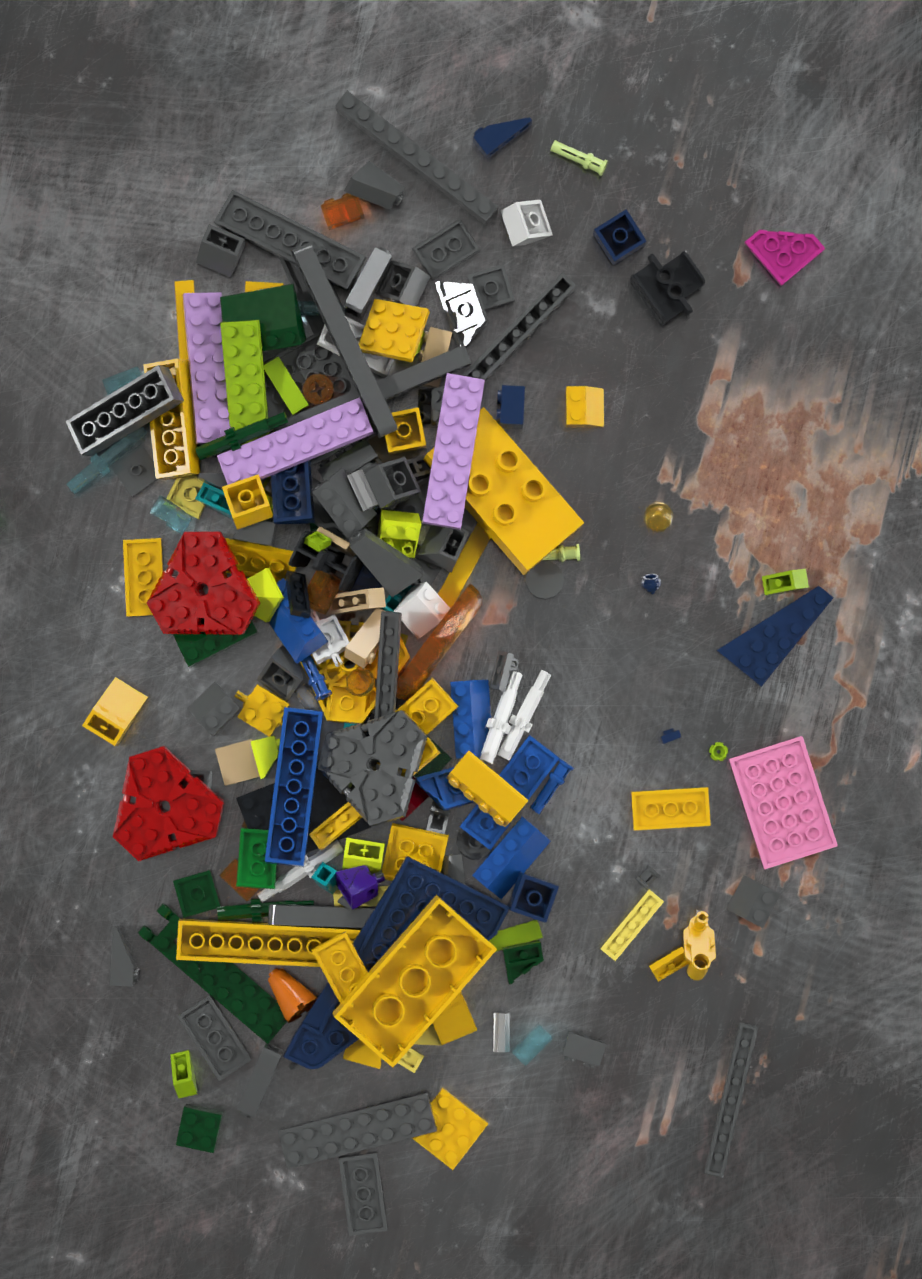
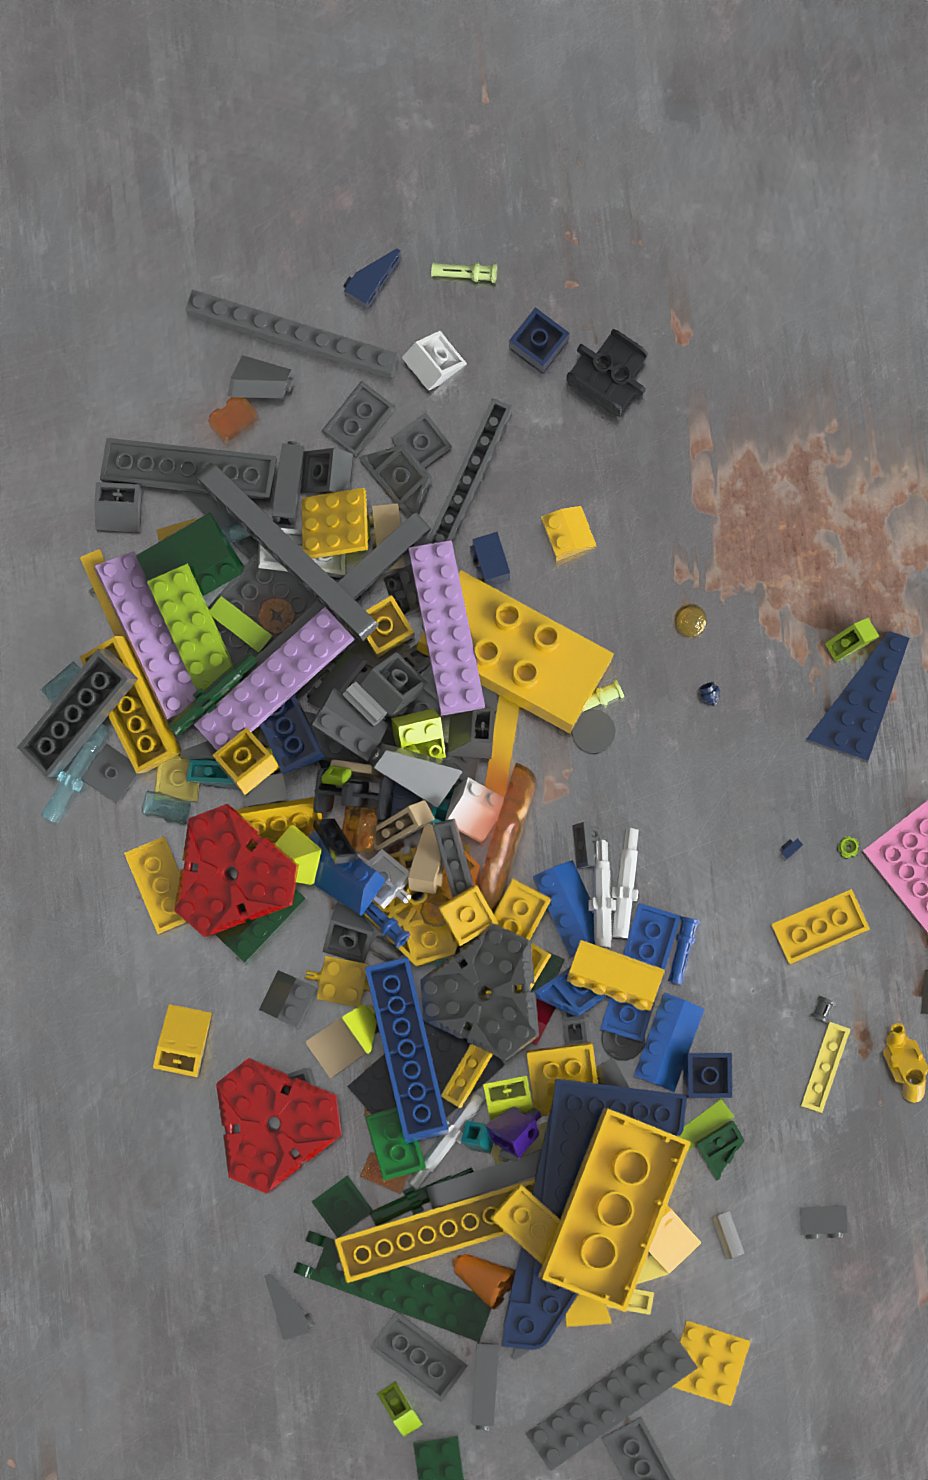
camera: 15 degrees left, 5 degrees down
clear light blue brick [511,1022,553,1066] -> none
yellow plate [649,947,690,982] -> none
dark pink plate [744,230,825,286] -> none
none -> yellow tile [438,884,498,946]

